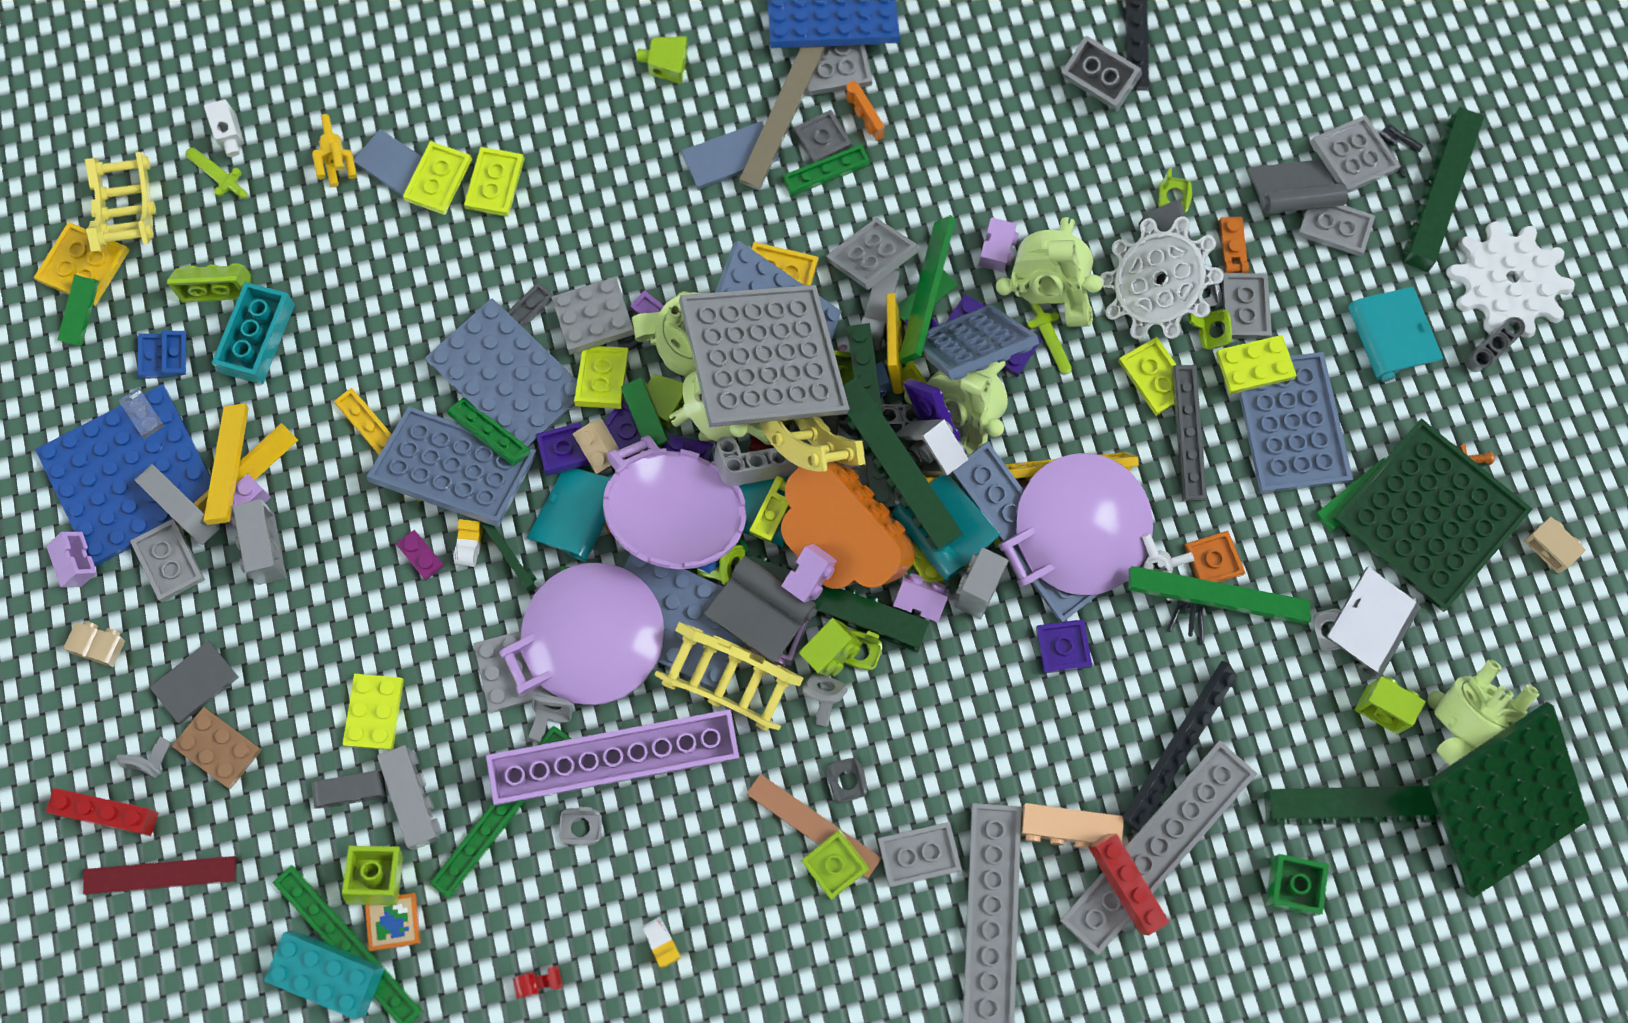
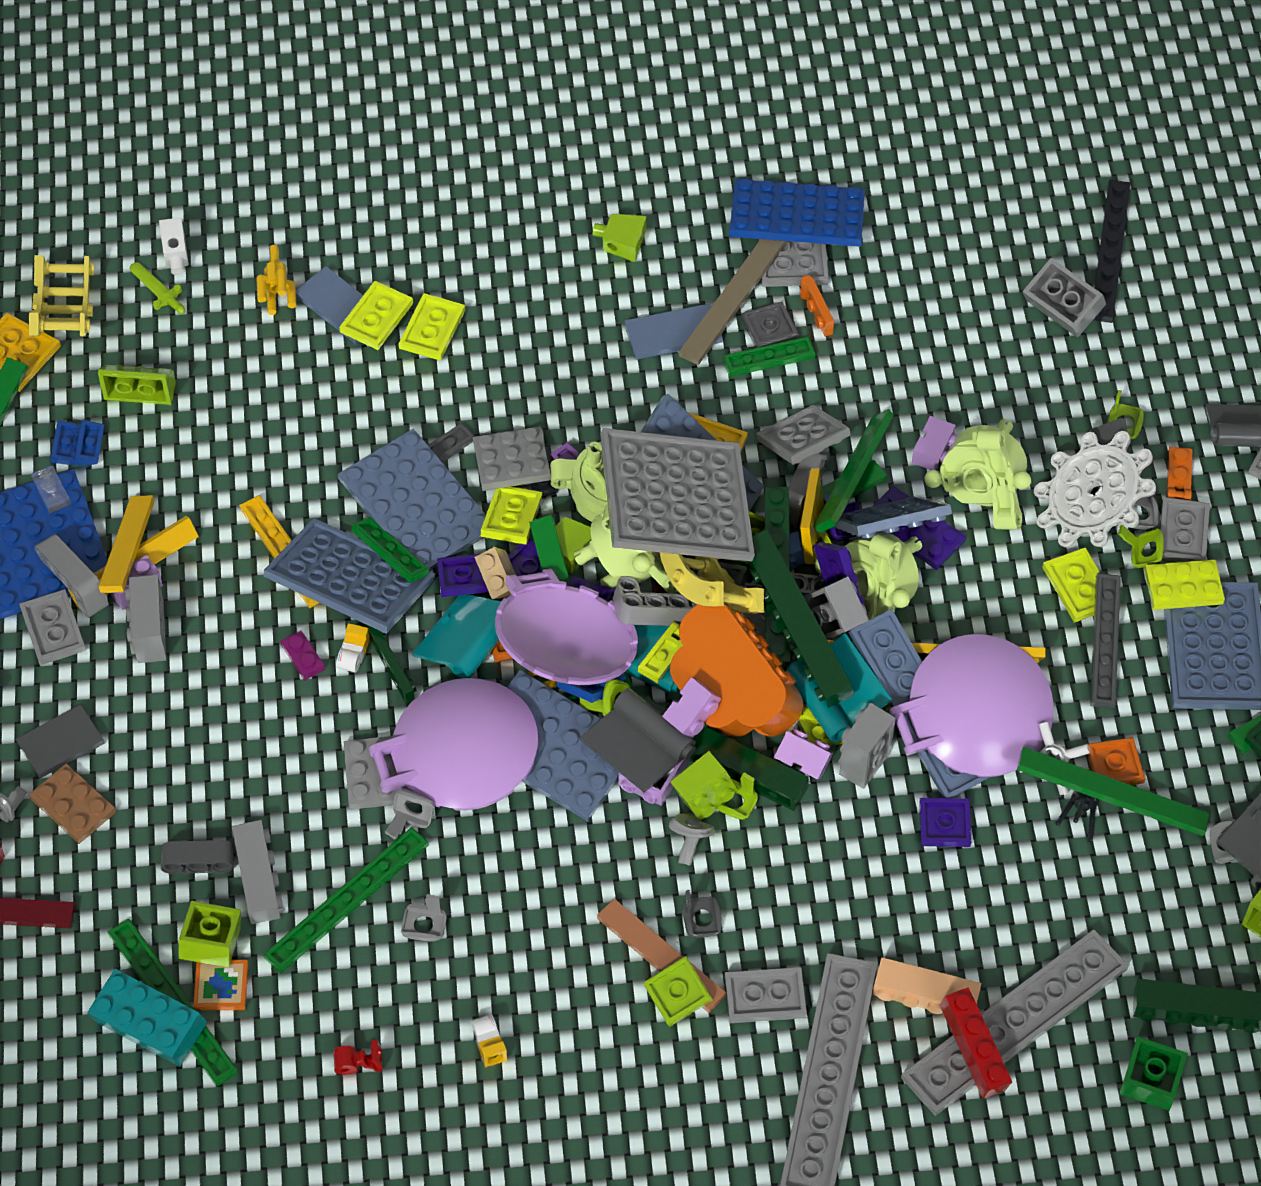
camera: 10 degrees right, 15 degrees down
teal brick [212,282,295,385] -> none
neon yellow plate [343,674,404,751] -> none
lavender brick [486,709,739,806] -> none
light yellow fence [655,622,803,731] -> none
lime sword [1027,302,1072,375] -> none
black plate [1122,661,1237,833] -> none

